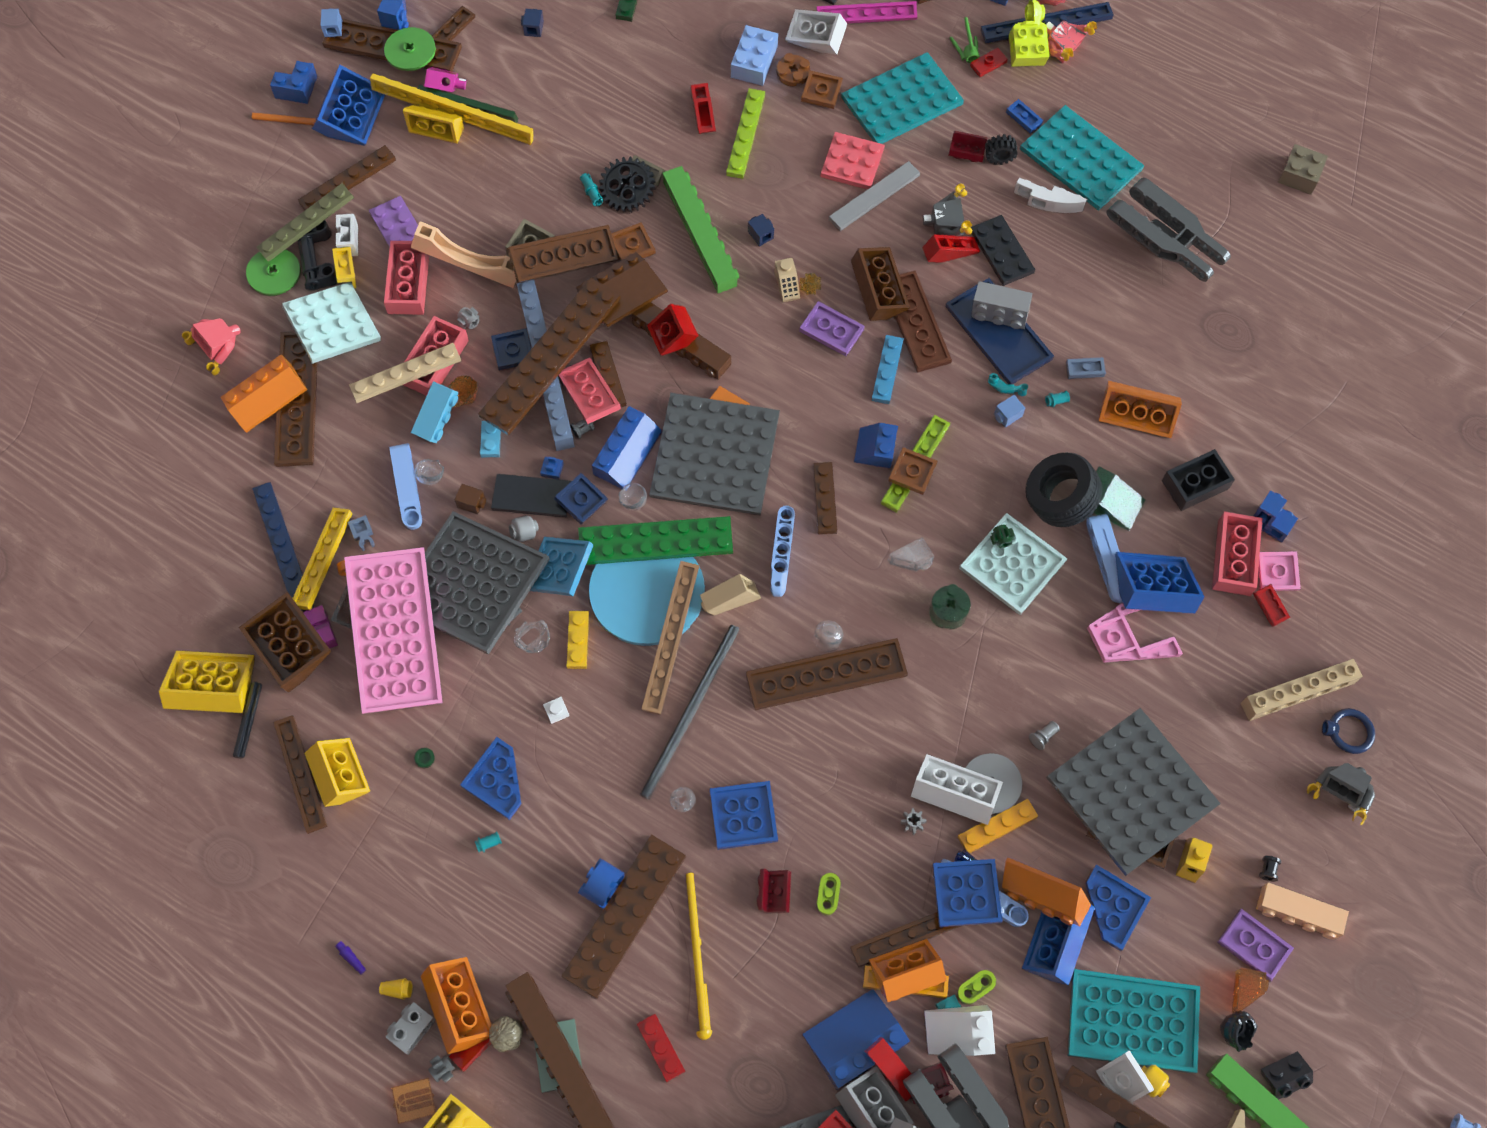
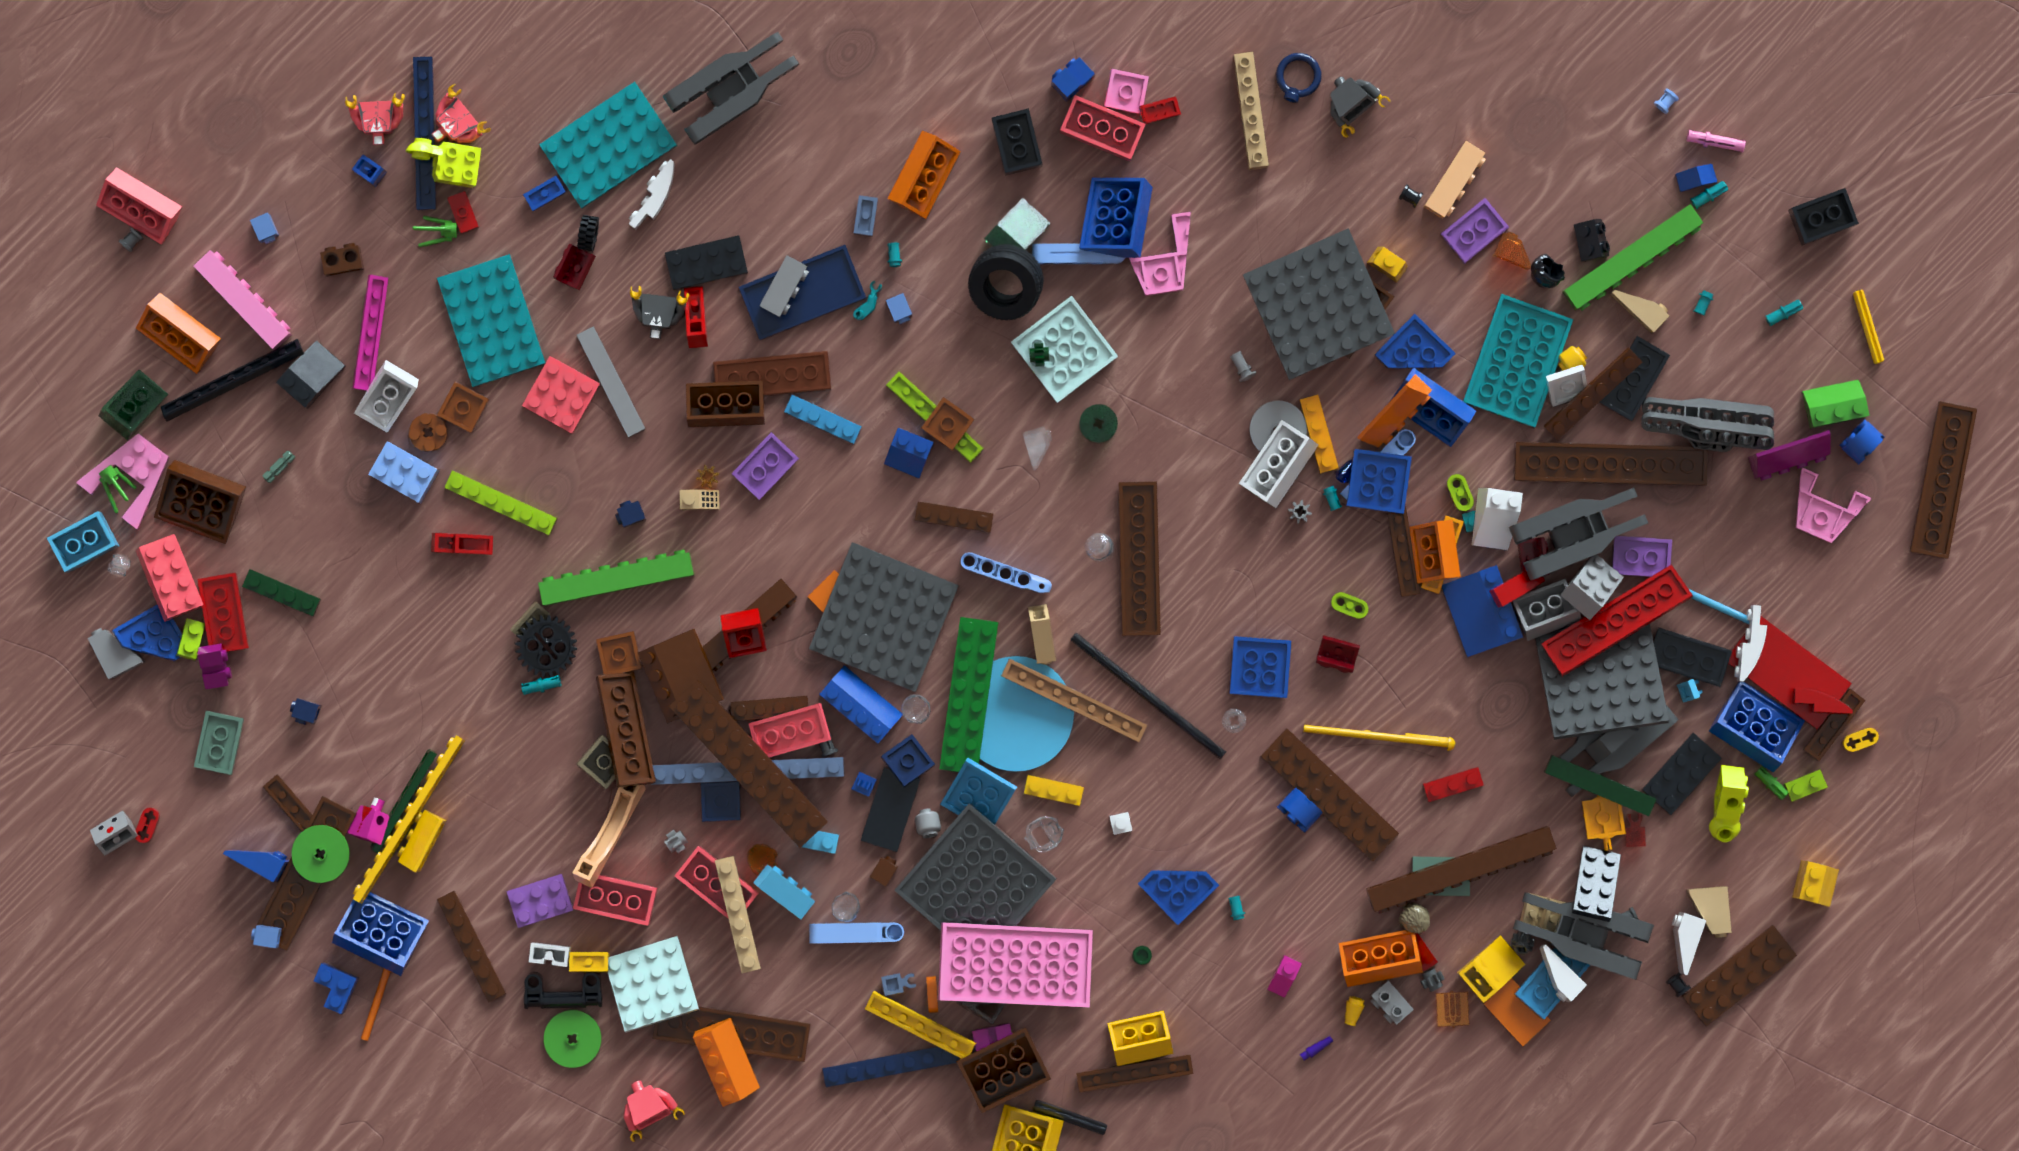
camera: 80 degrees left, 20 degrees up
olive plate [257,183,354,262] -> none
none -> dark pink slope [1267,955,1302,998]
none -> teal pin [1323,485,1342,511]

